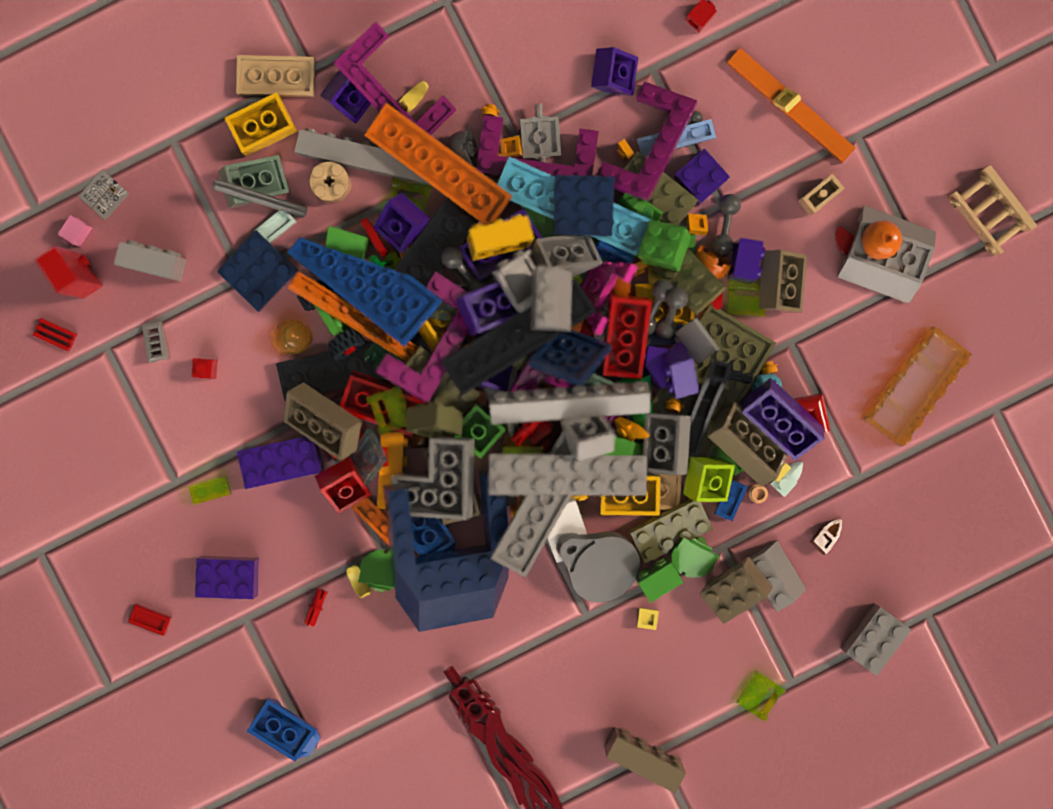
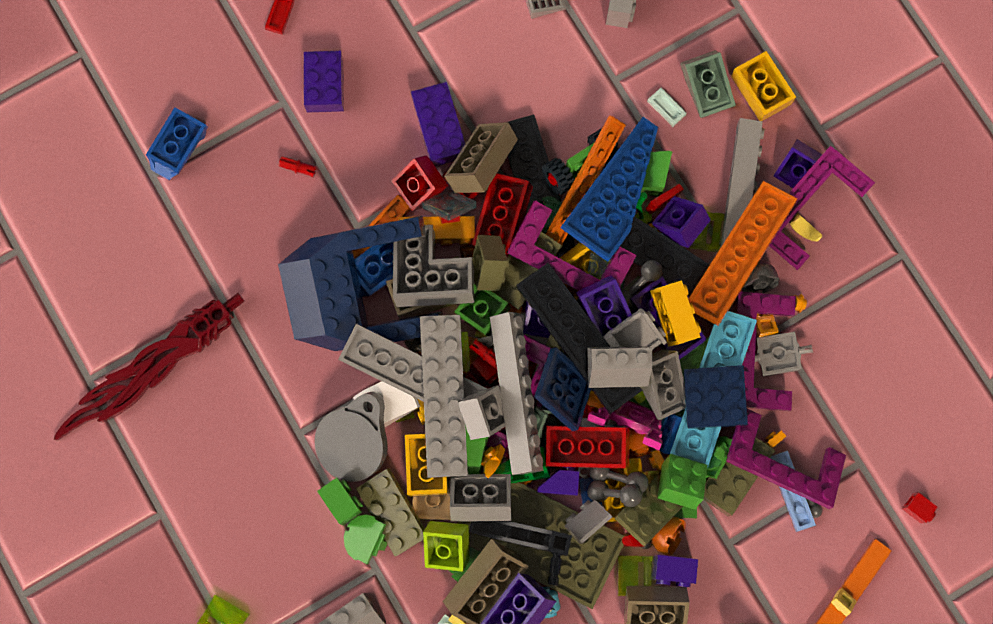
camera: 85 degrees right, 10 degrees down
clear neon green plate [188,476,232,505] -> none
red brick [192,358,218,379] -> none
dark grey axle [212,179,307,218] -> none
dark blue plate [217,230,299,312] -> none
tan plate [236,55,315,97] -> none
clear yellow piece [270,319,313,355] -> none
tan brick [310,162,351,204] -> none
light yellow helmet [346,565,371,599] -> none
bright green piece [358,550,394,592] -> none
clear neon green plate [366,387,408,435] -> none
dark purple slope [591,47,639,96] -> none
dark tan brick [604,727,686,794] -> none
light yellow plate [637,607,659,630] -> none
slope [663,342,699,399] -> none
light orange plate [665,398,684,414] -> none
dark purple brick [673,148,730,206] -> none
light orange plate [686,214,708,235] -> none
dark tan brick [700,557,773,624] -> none
dark grey piece [712,194,741,256] -> none
blue plate [714,480,748,522] -> none
light nougat plate [748,484,768,503] -> none
light orange plate [760,361,778,374] -> none

